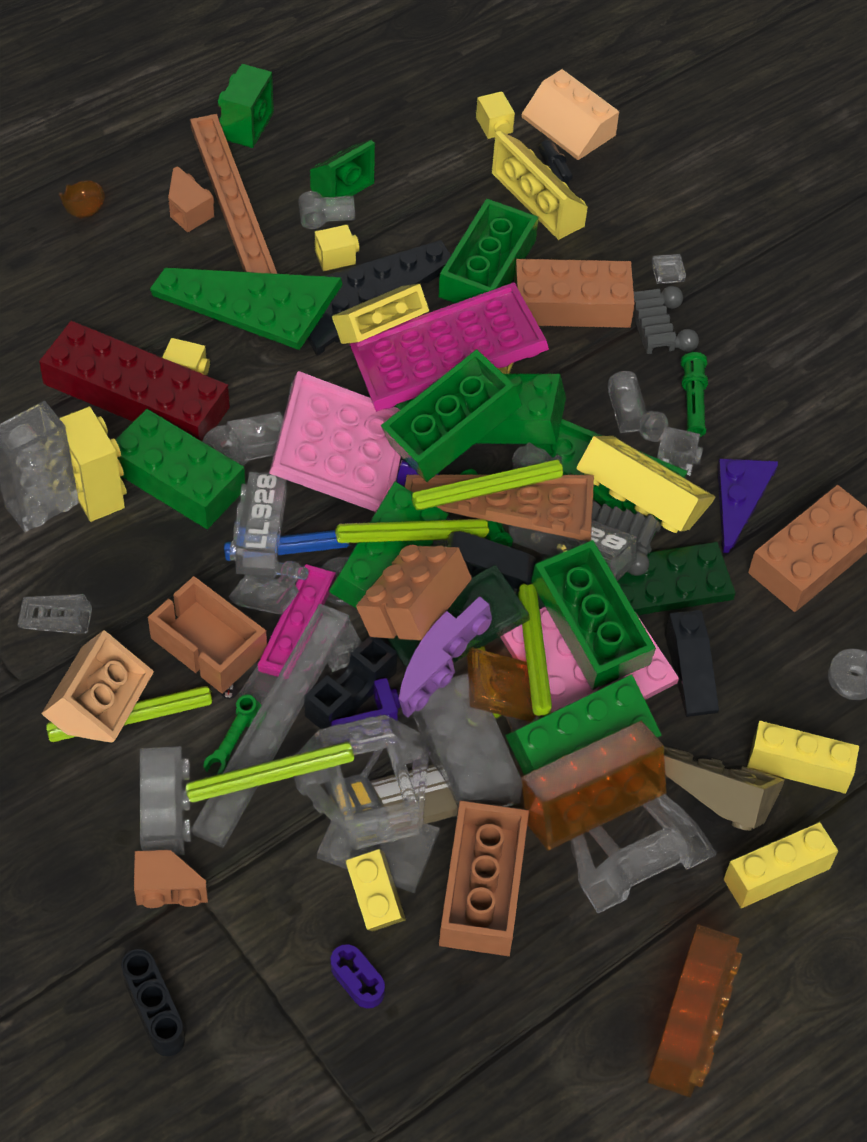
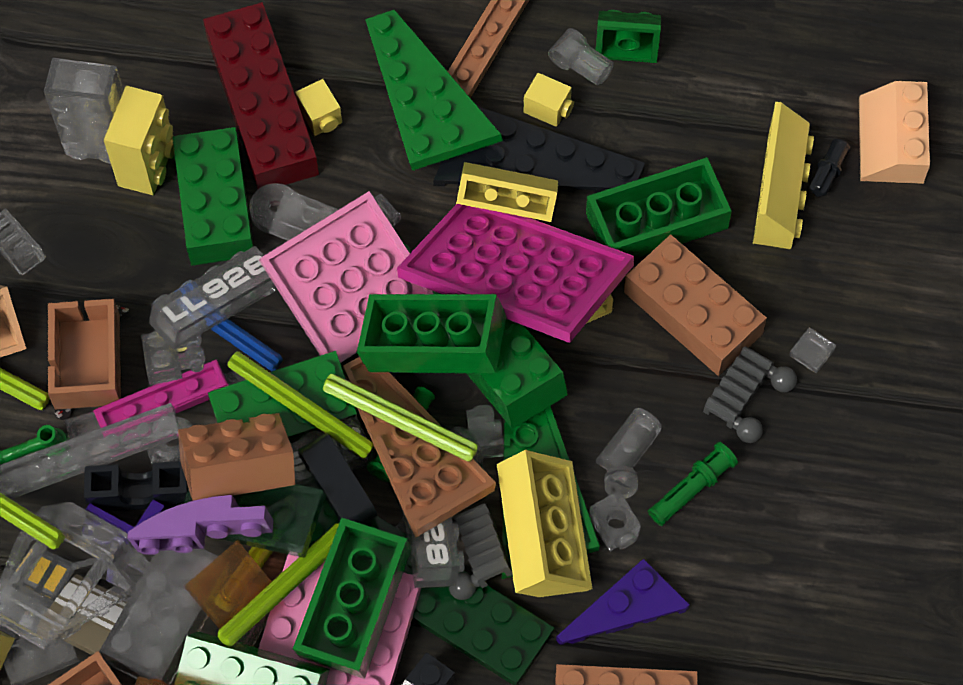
camera: 50 degrees right, 10 degrees up
light yellow brick [476,92,515,139] -> none

